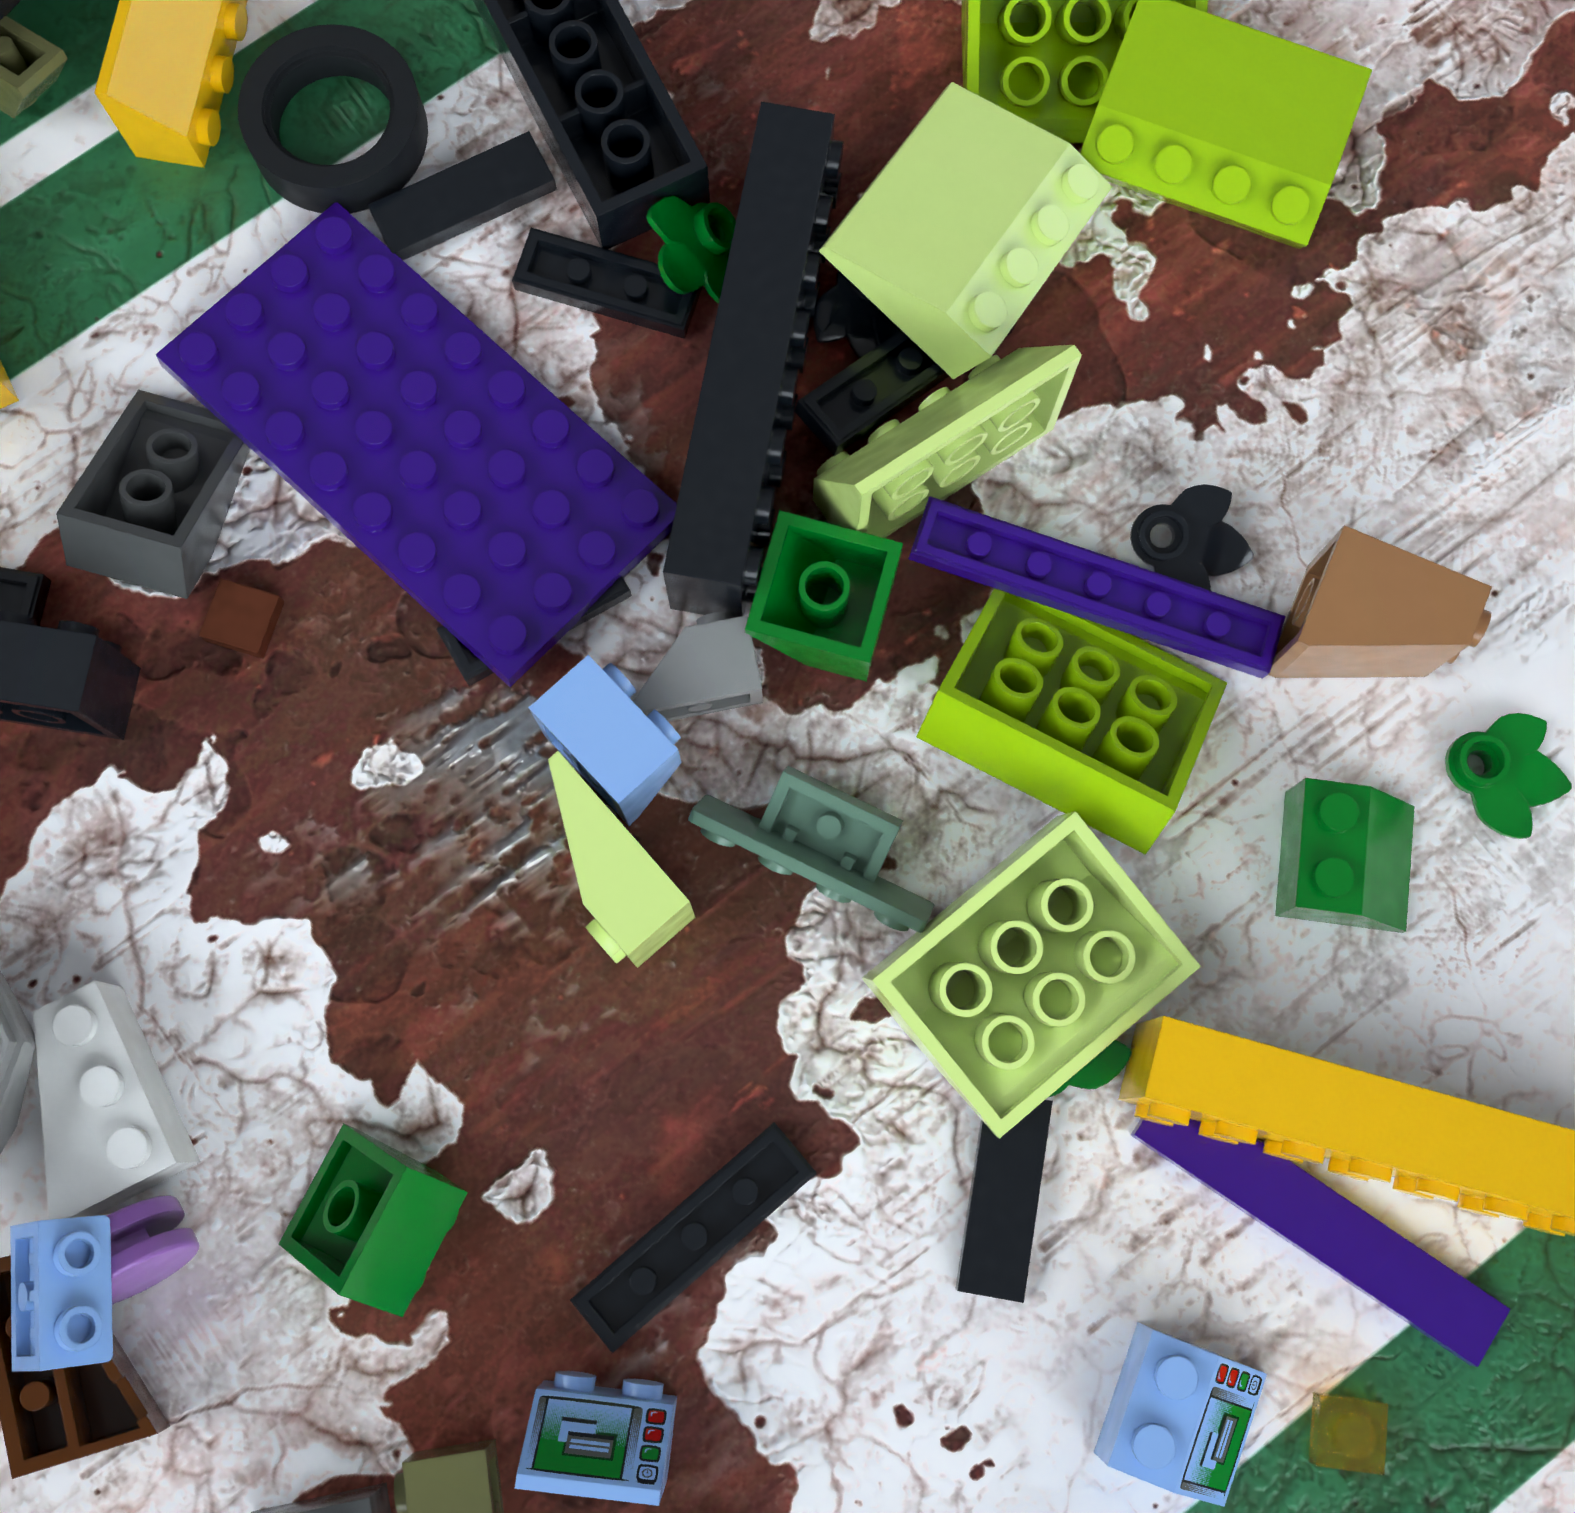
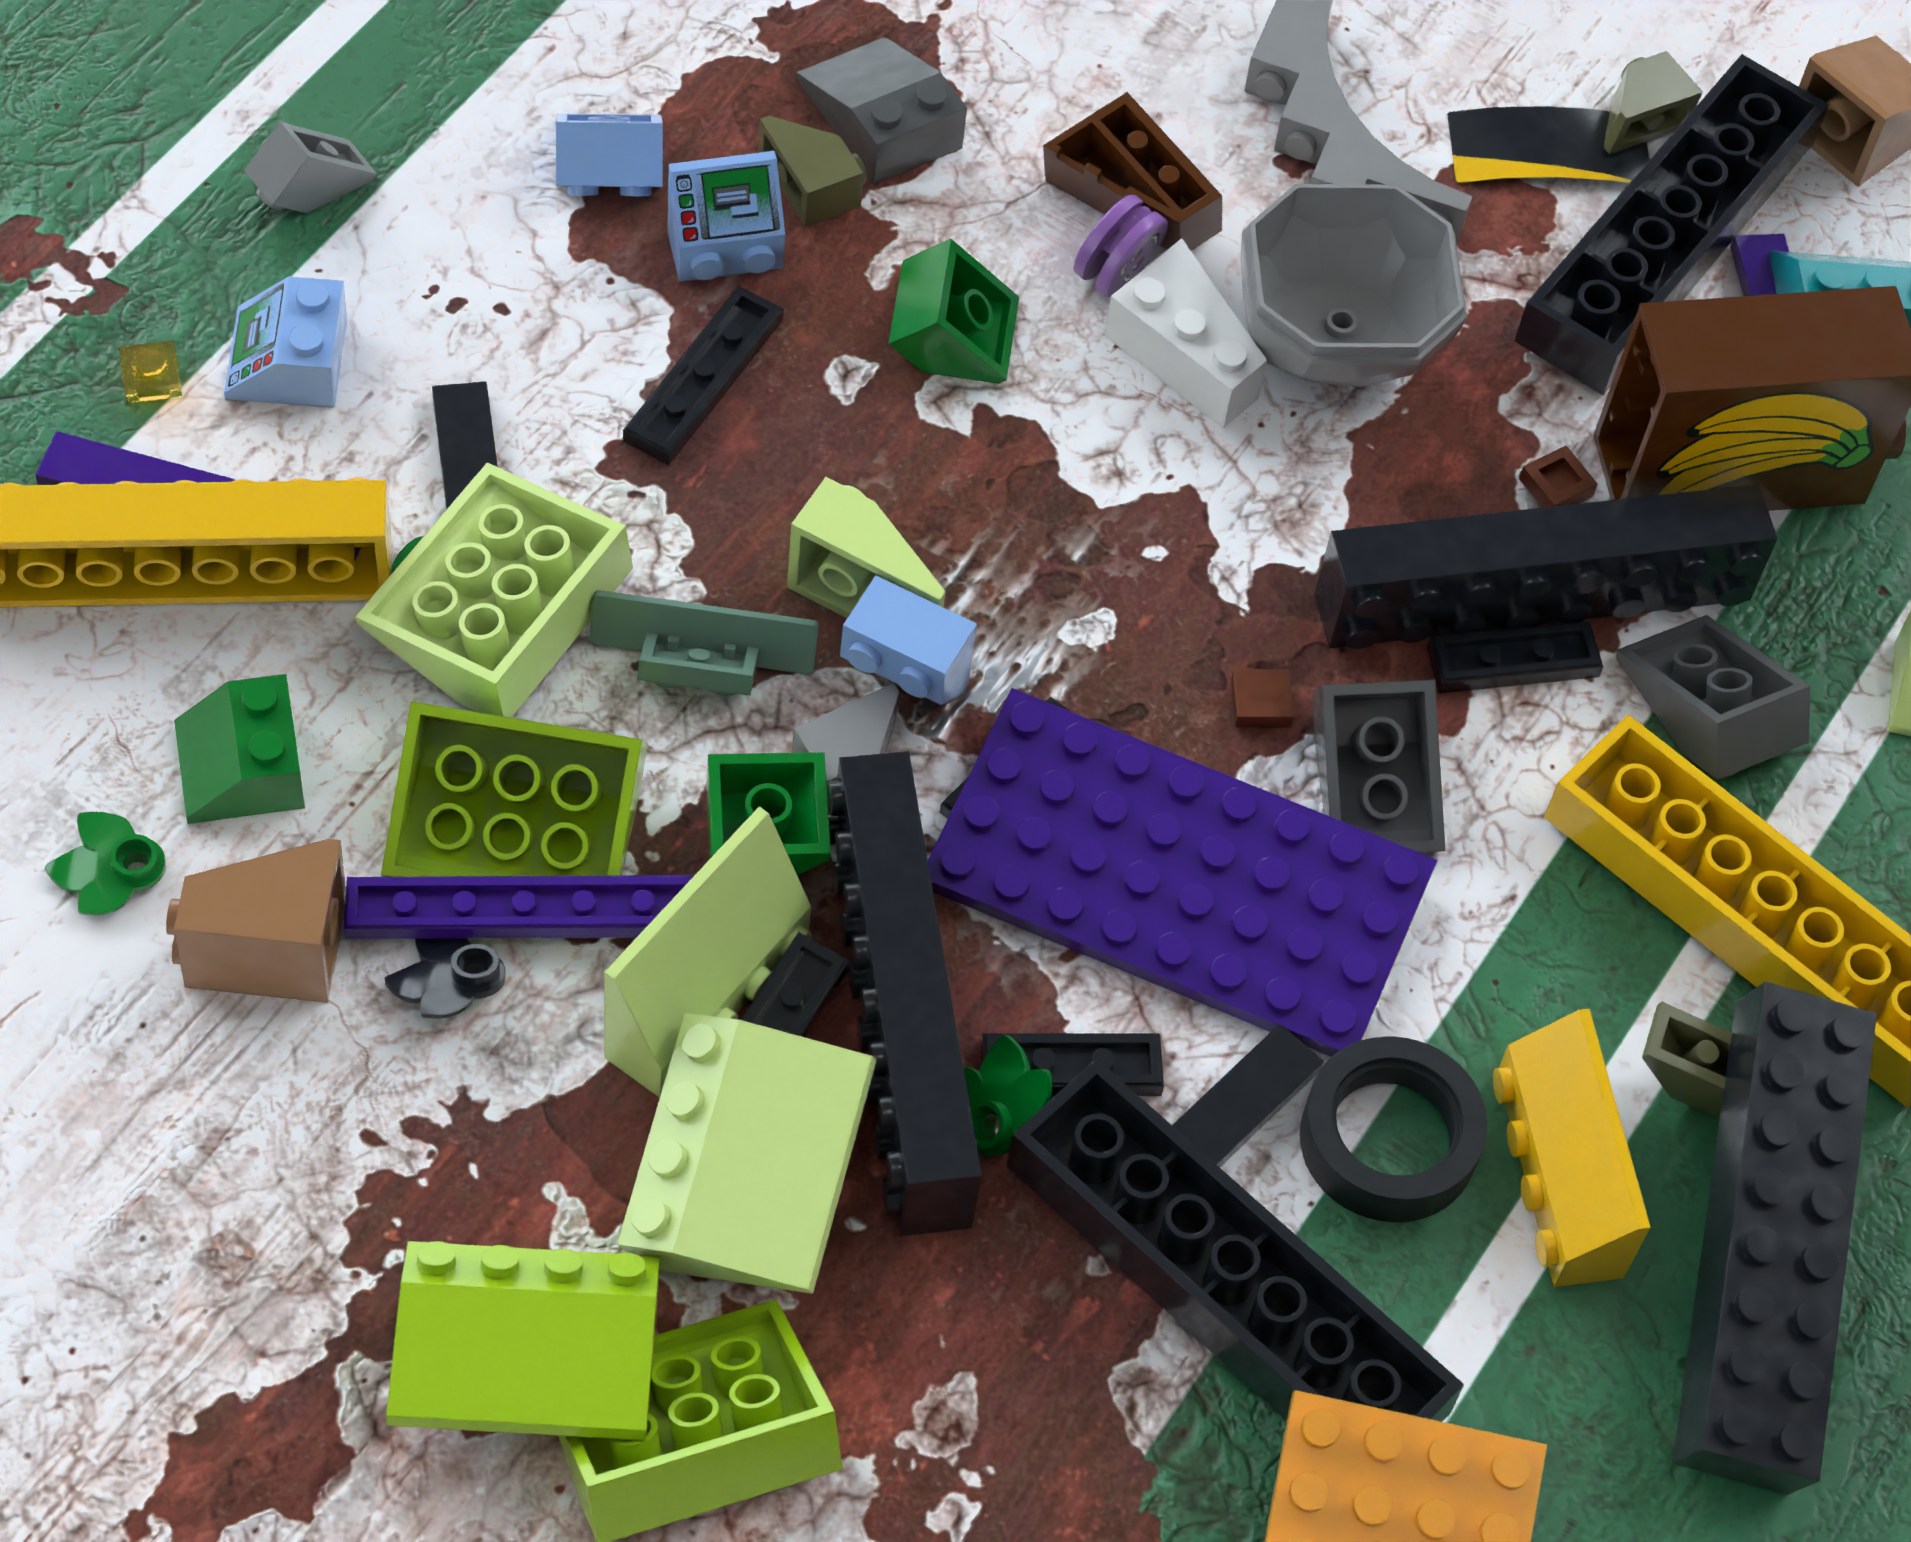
camera: 155 degrees right, 20 degrees down
light blue bracket [10,1215,113,1372] -> none

